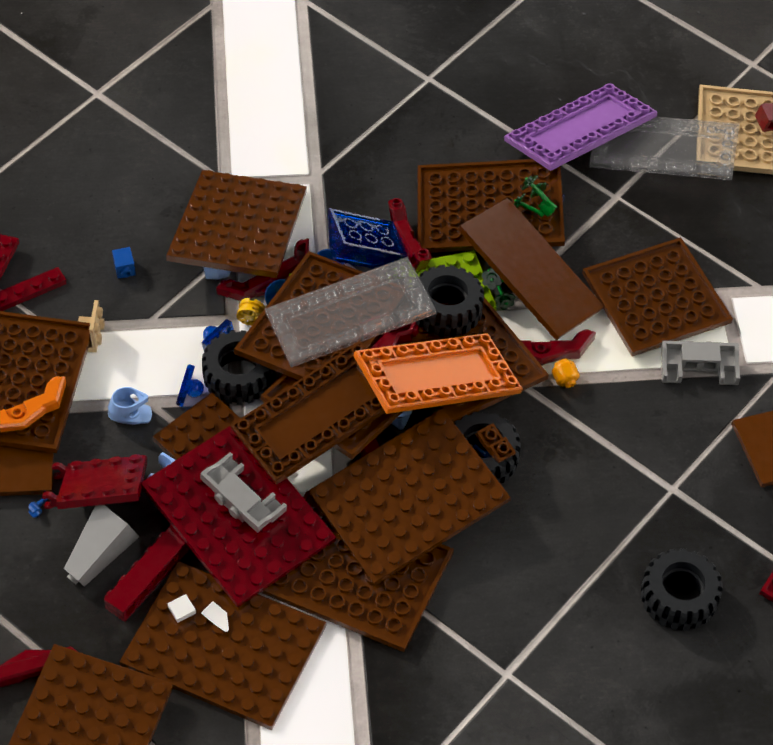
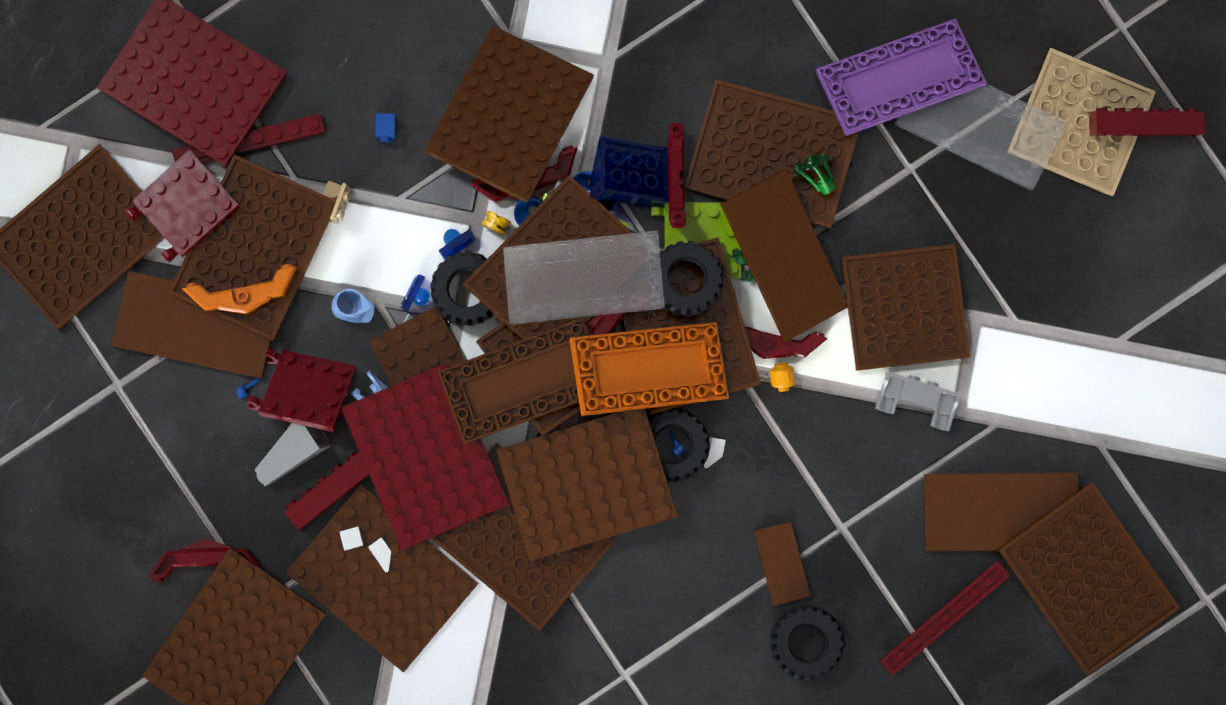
camera: 10 degrees right, 30 degrees up
light grey bracket [200,452,287,533] -> none
reddish brown slope [475,423,516,463] -> none
none -> white sticker [704,437,726,468]
none -> reddish brown tile [753,522,811,606]

